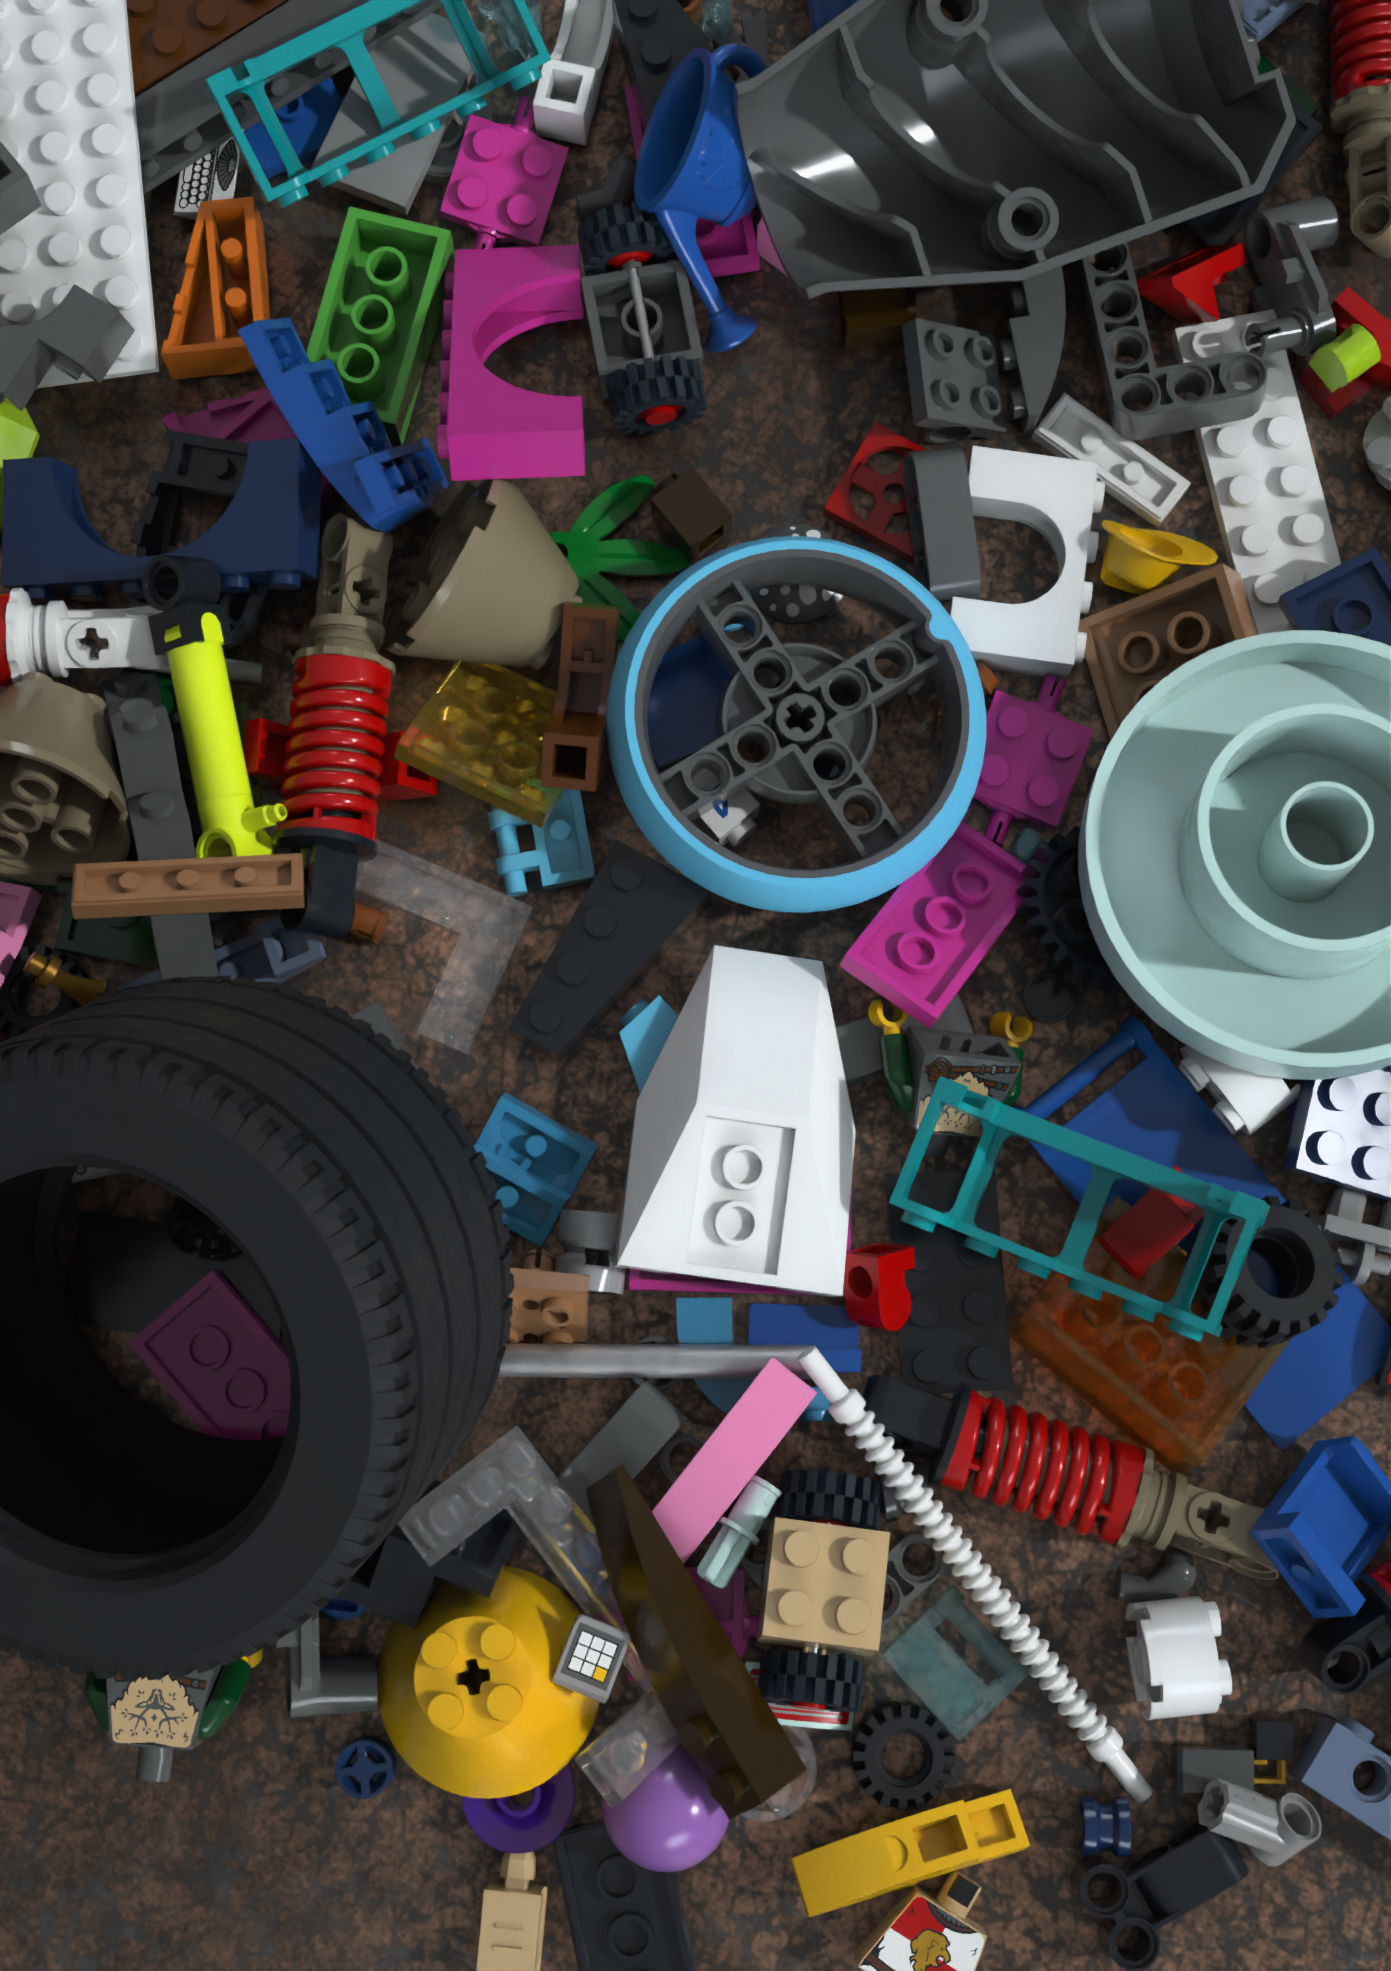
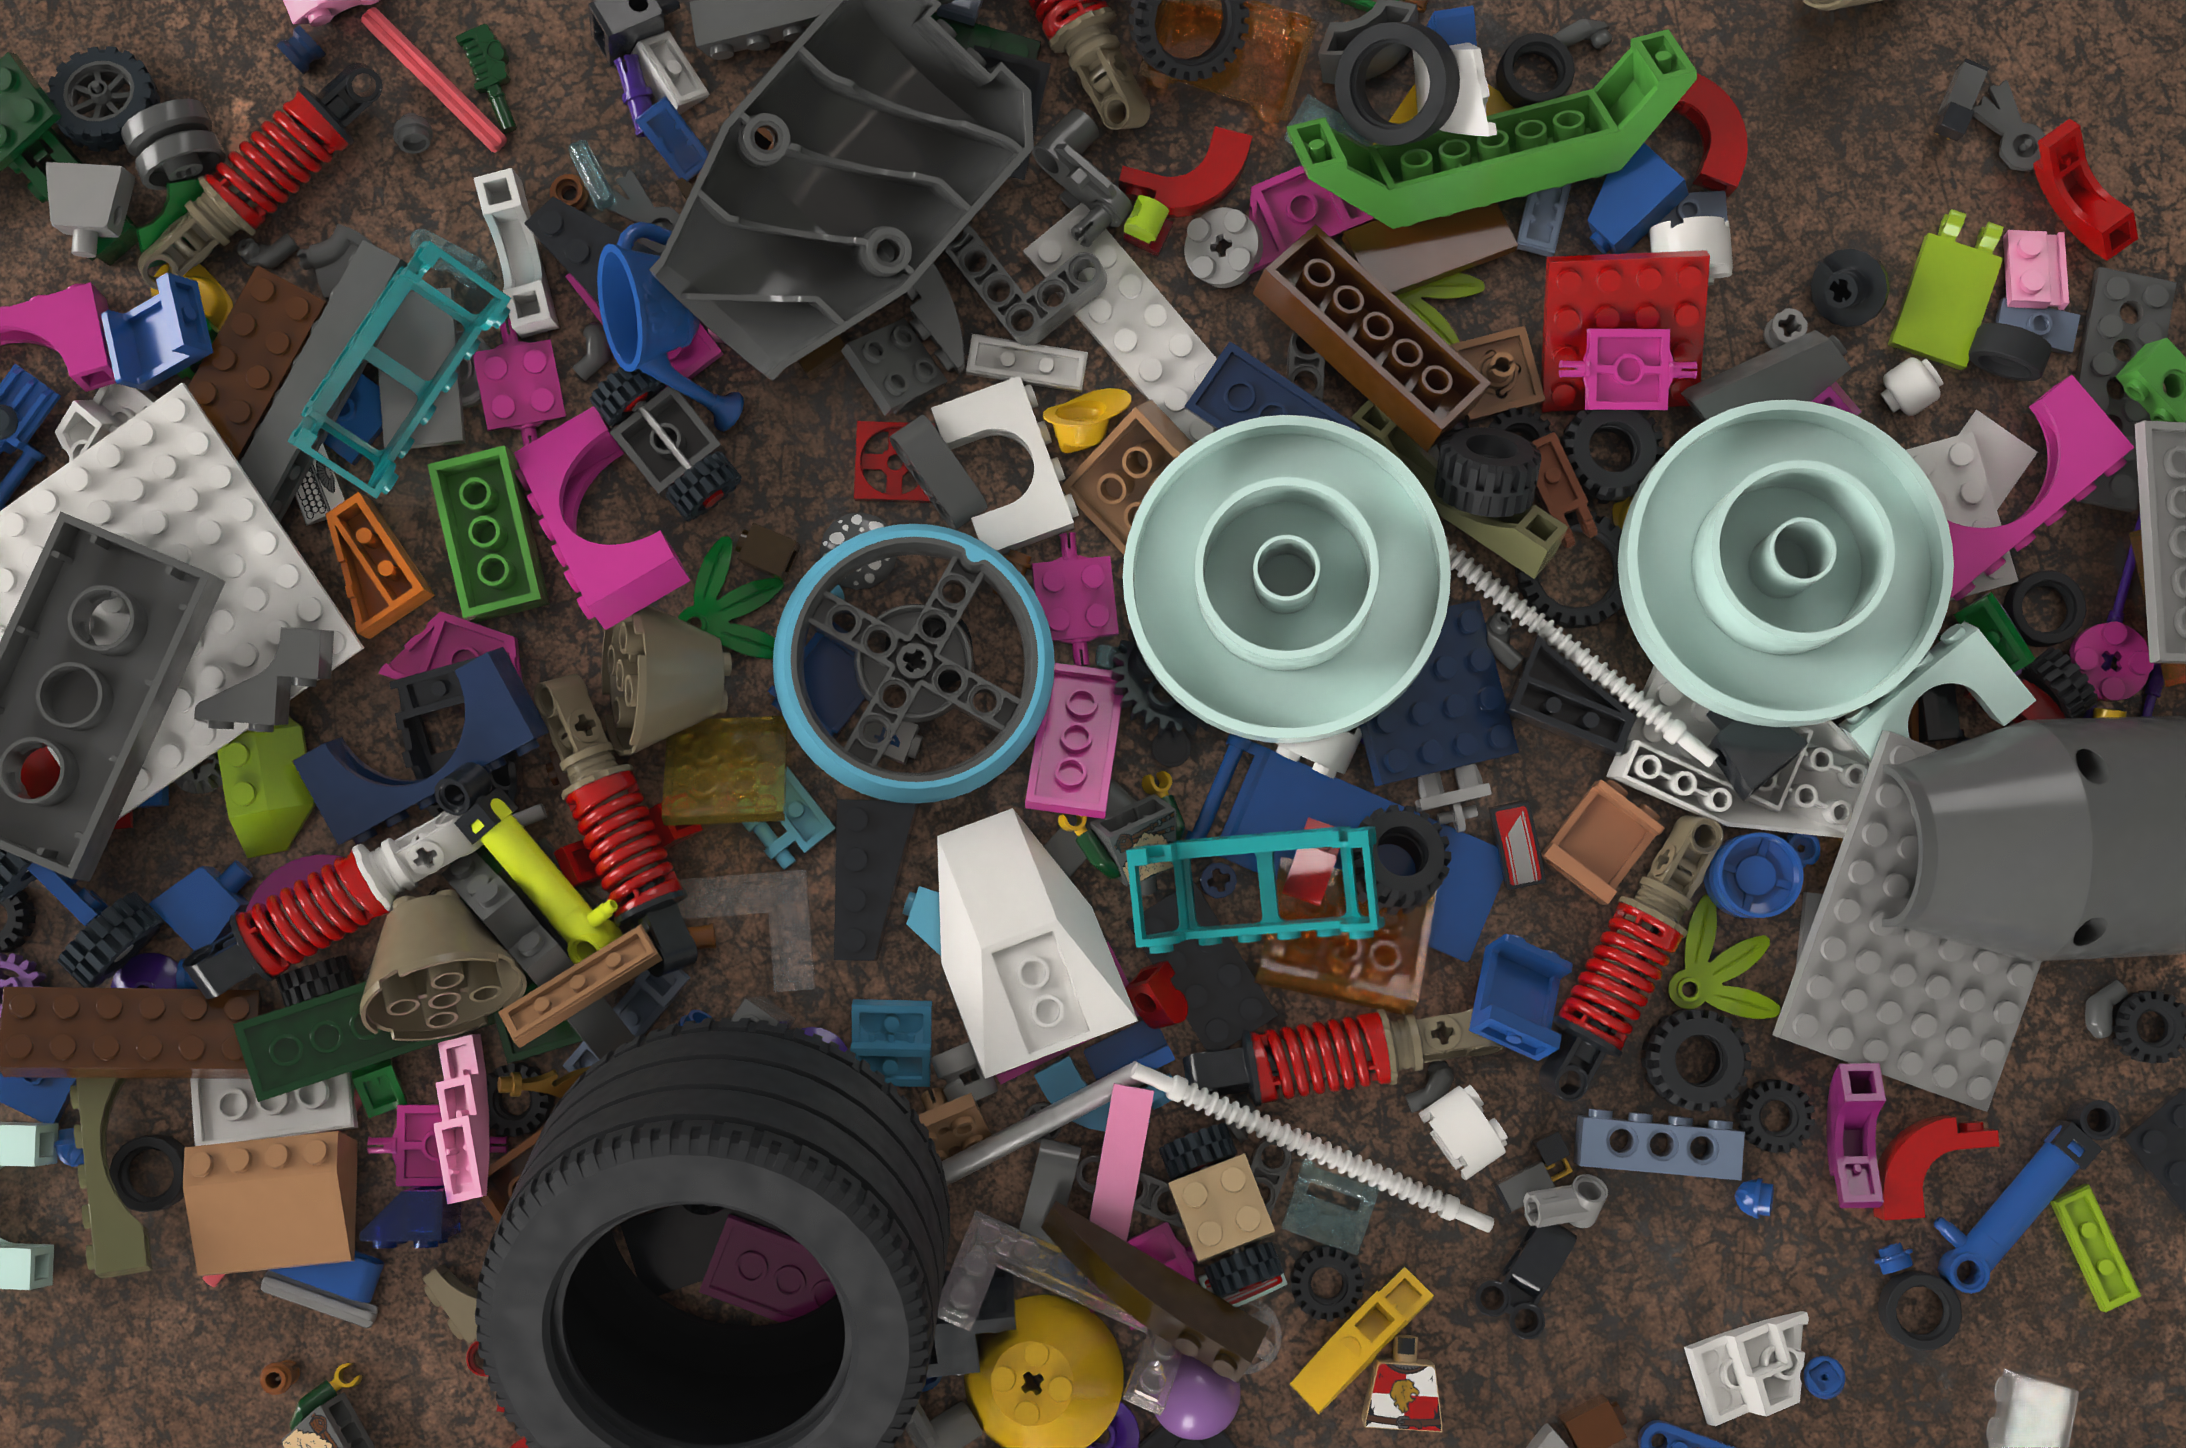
camera: 25 degrees left, 5 degrees up
blue slope [238,317,450,532] -> none
reddish brown arch [540,602,621,792] -> none
slope [551,1614,630,1704] -> none
light aqua axle [697,1475,782,1589] -> none
dark blue wheel [1077,1796,1131,1857] -> none
red slope [1136,243,1246,324] -> none
none -> dark blue bush [1200,862,1237,899]

